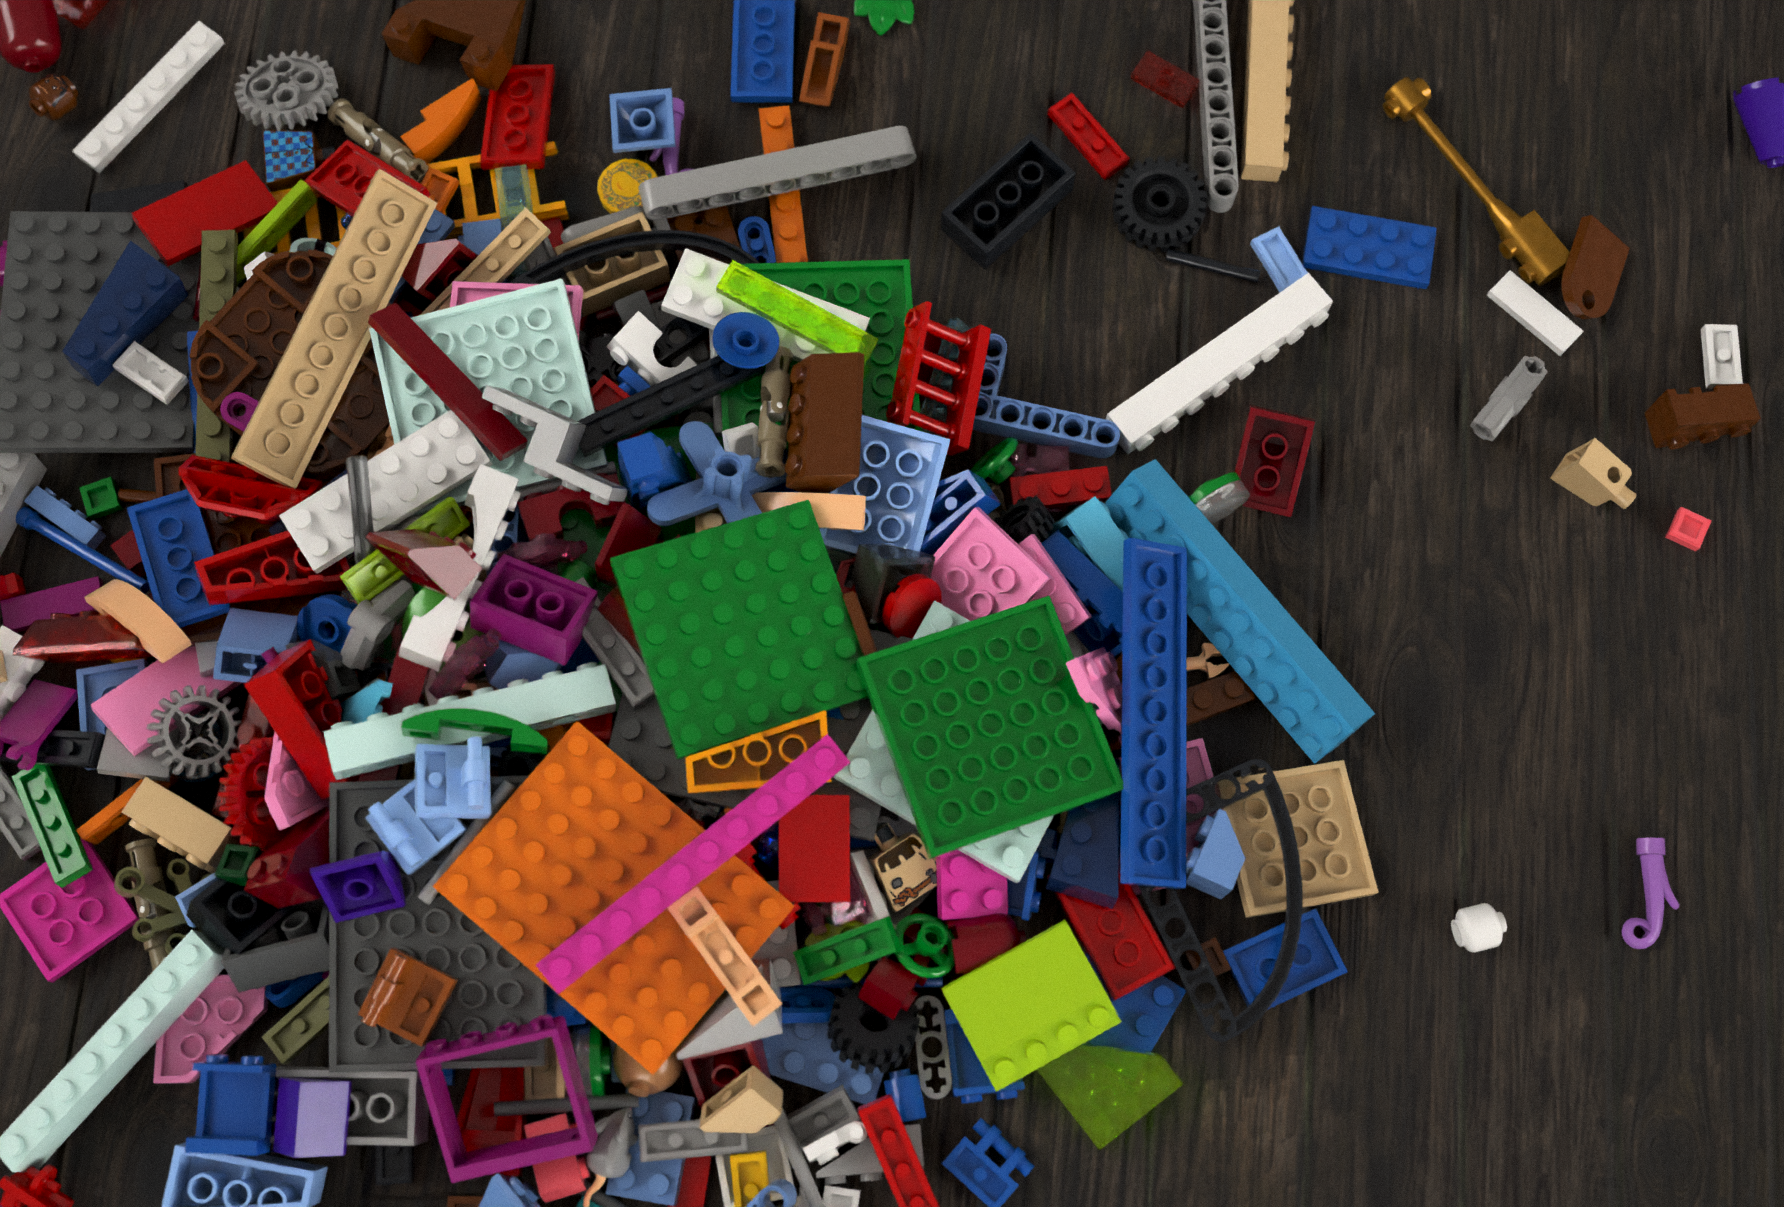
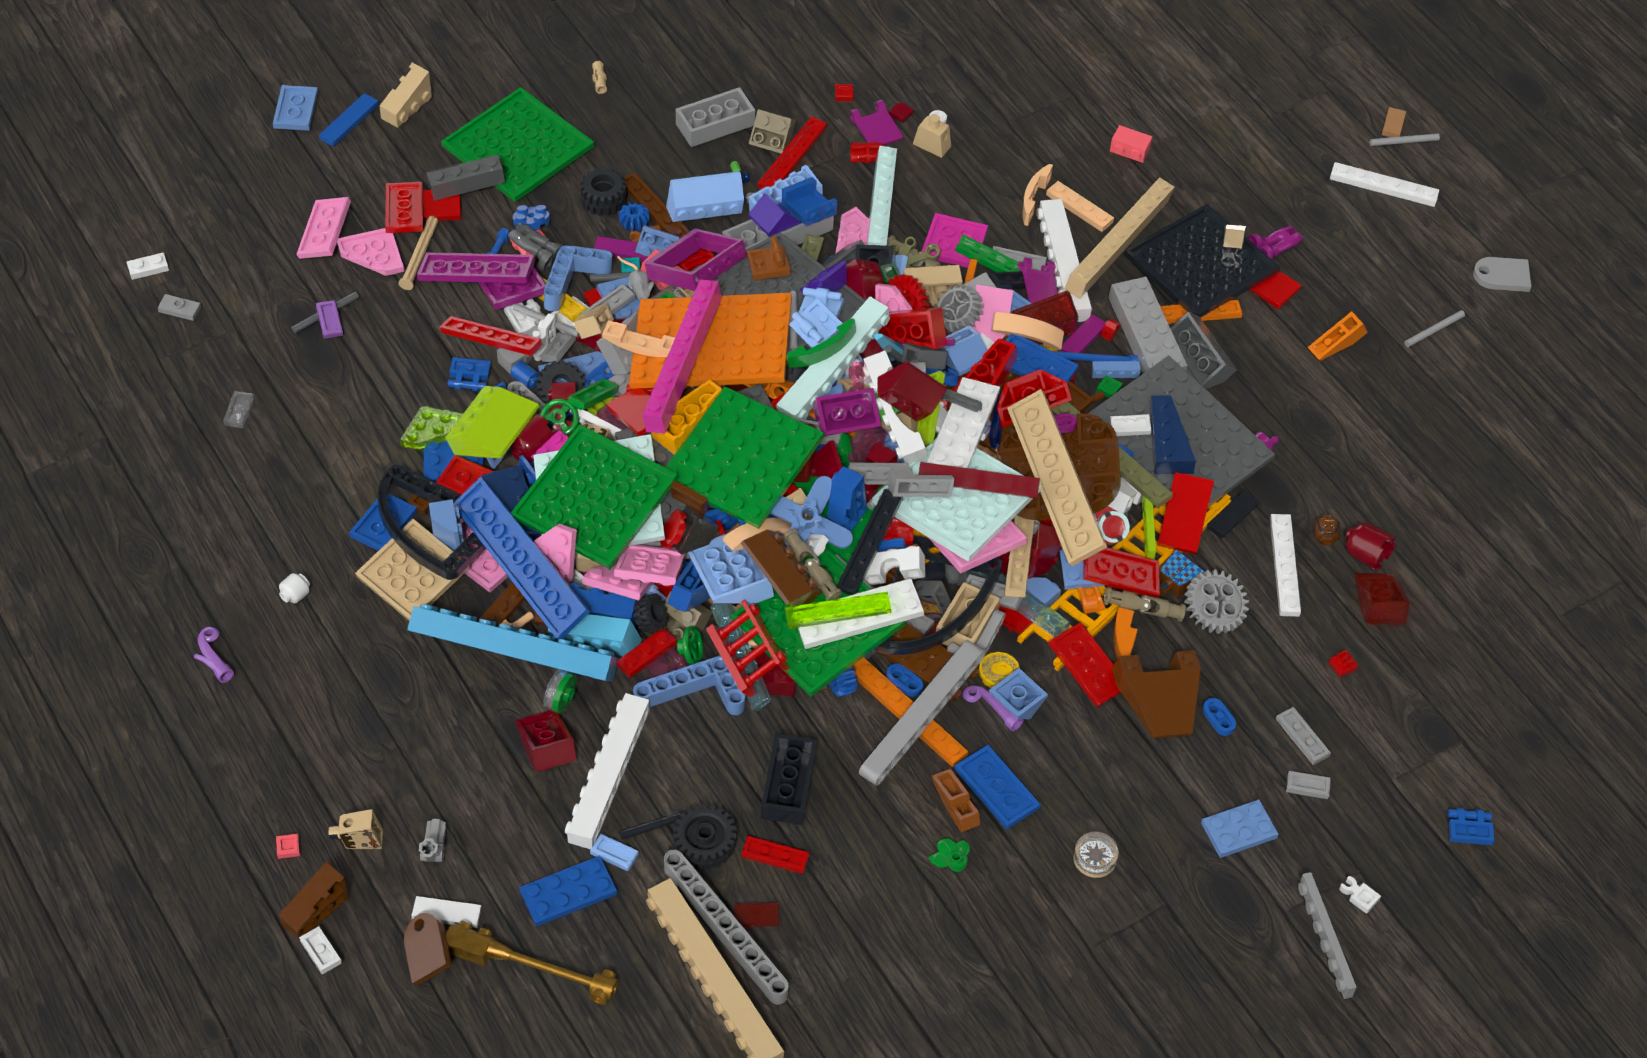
camera: 140 degrees right, 20 degrees down
blue dish [712,312,779,369] -> none

